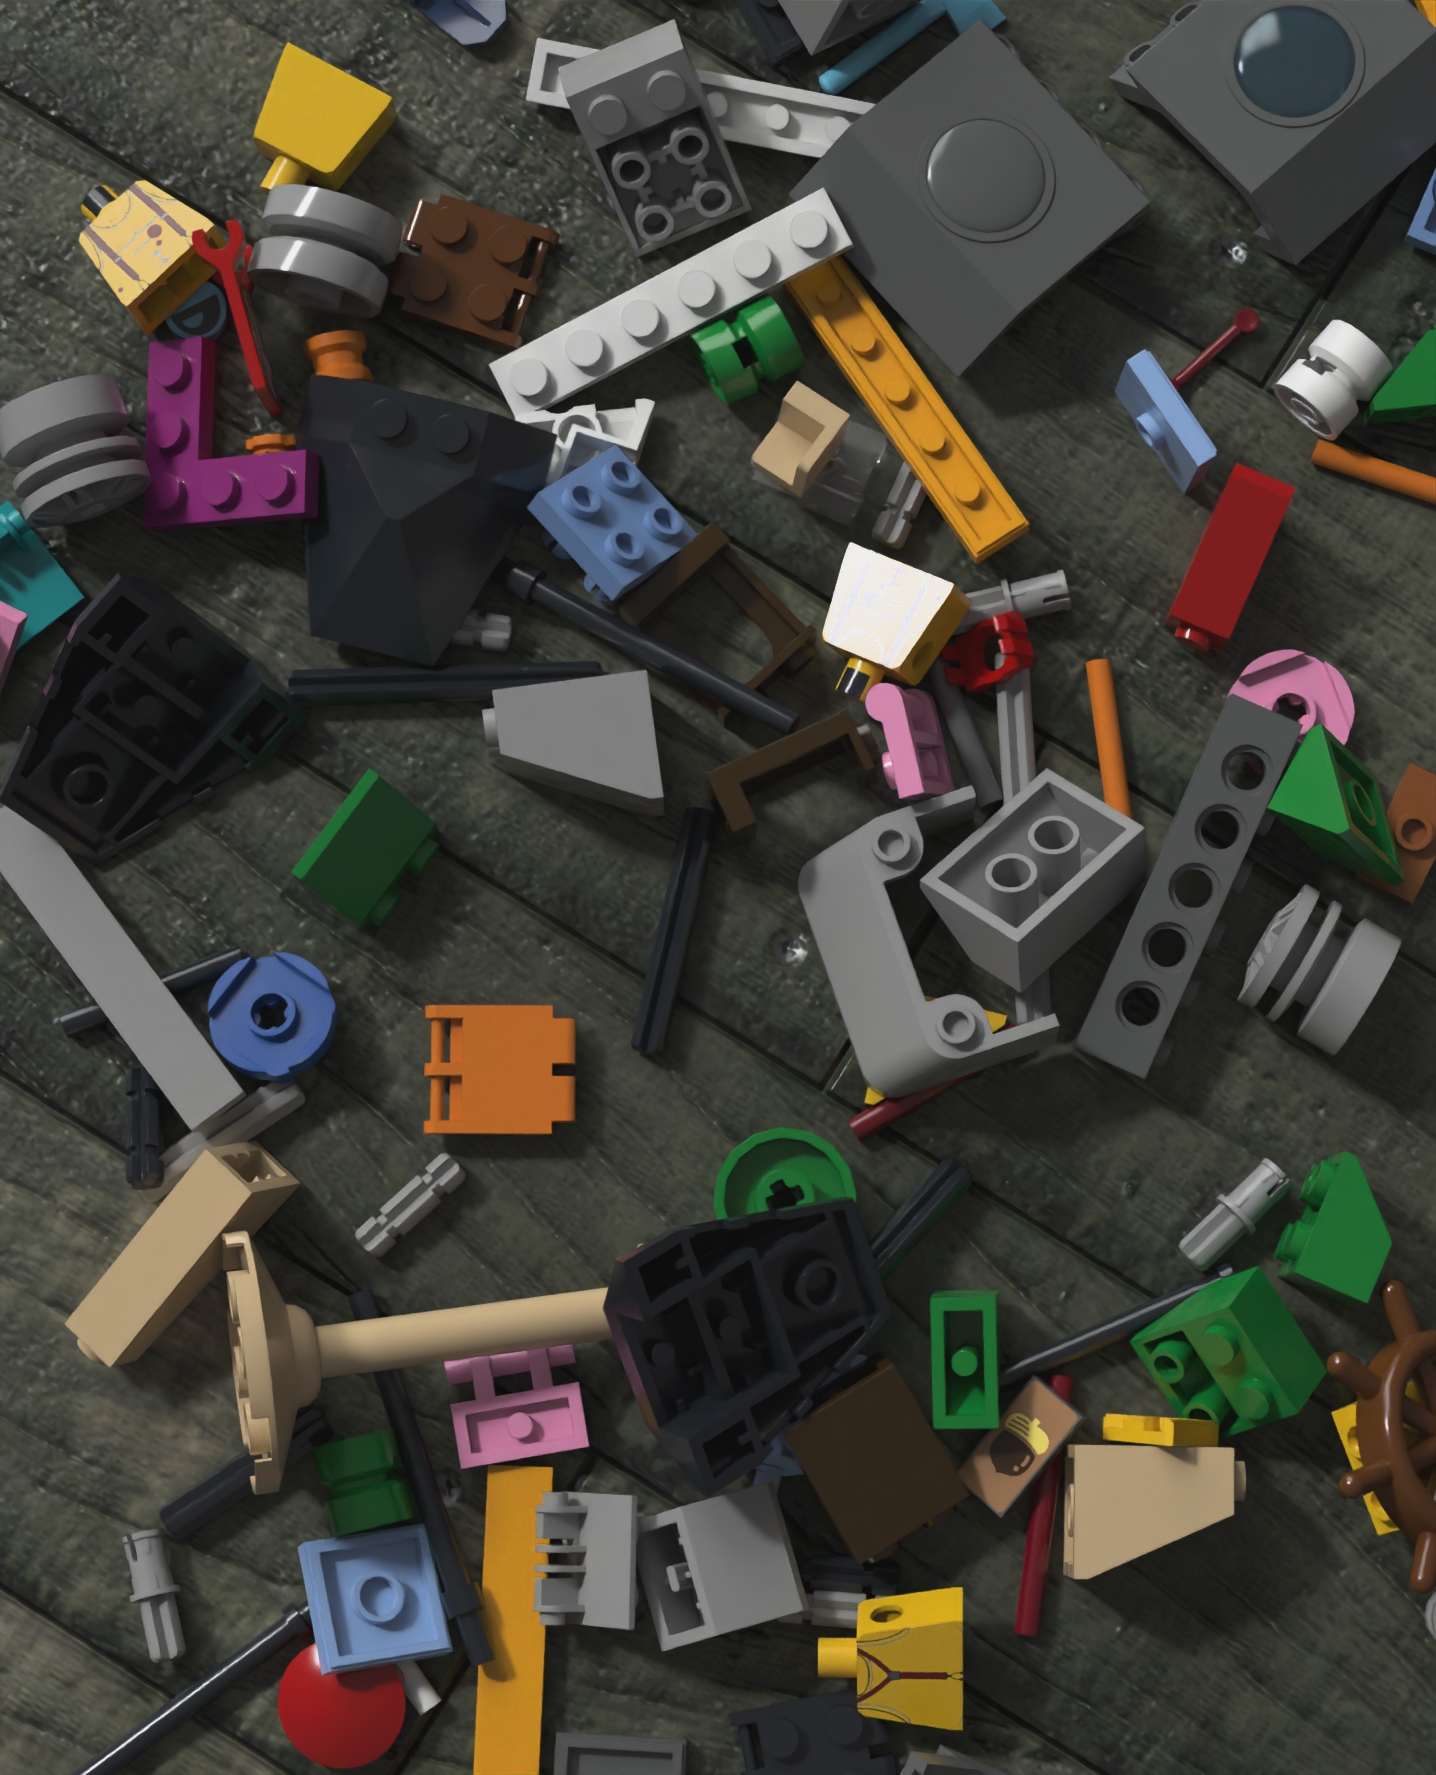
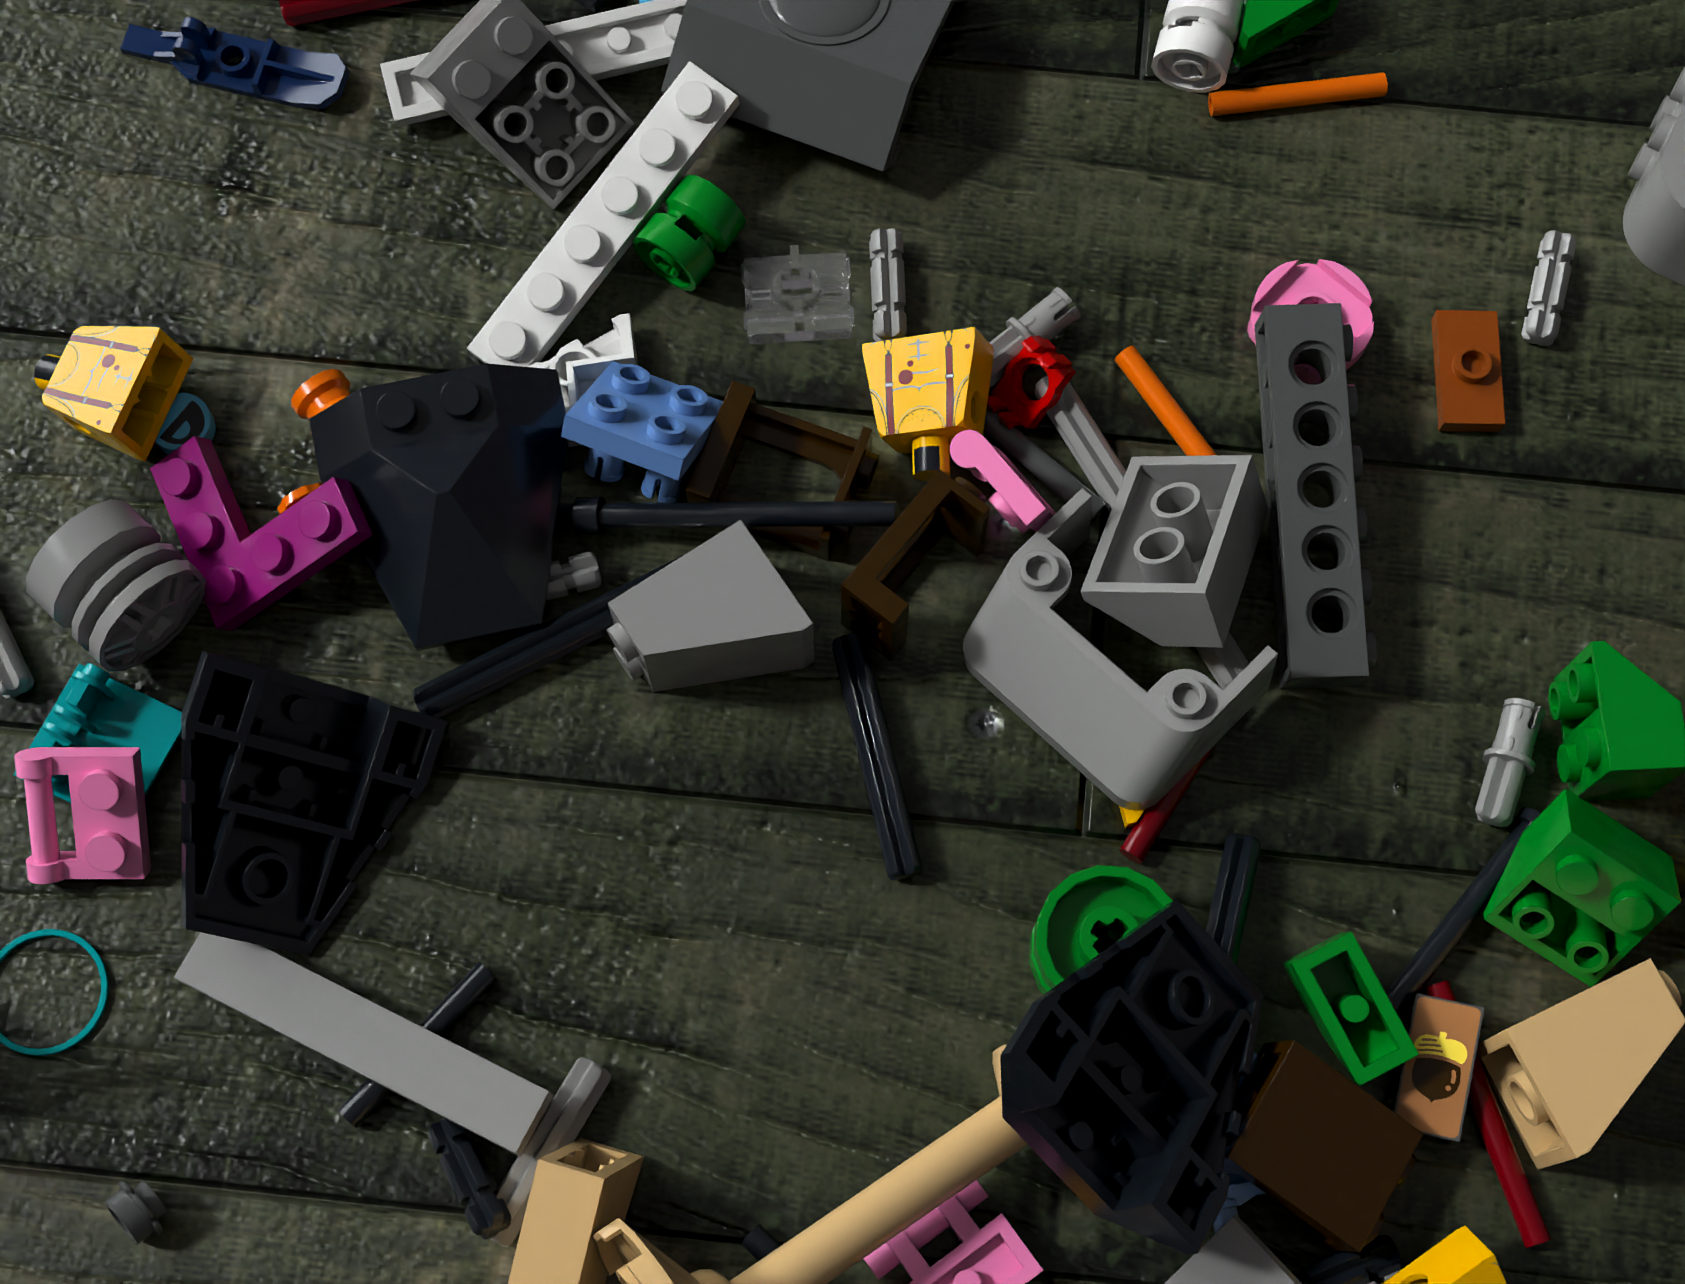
camera: 25 degrees left, 10 degrees down
red flag [192,219,283,417] -> none
blue plate [208,952,340,1084] -> none
light grey wheel [247,184,404,318] -> none
yellow torso [253,42,397,196] -> none
green slope [291,769,440,933] -> none
light grey axle [355,1153,466,1258] -> none
reddish brown plate [386,194,560,351] -> none
orange plate [424,1005,576,1136] -> none
tan panel [751,381,850,498] -> none
light orange tile [782,255,1029,564] -> none
yellow tile [1102,1414,1219,1447] -> none
light blue plate [1114,349,1217,494] -> none
red slope [1164,463,1296,652] -> none
dark red hinge [1168,308,1259,395] -> none
light grey wheel [1237,884,1402,1056] -> none
green slope [1267,724,1406,887] -> none

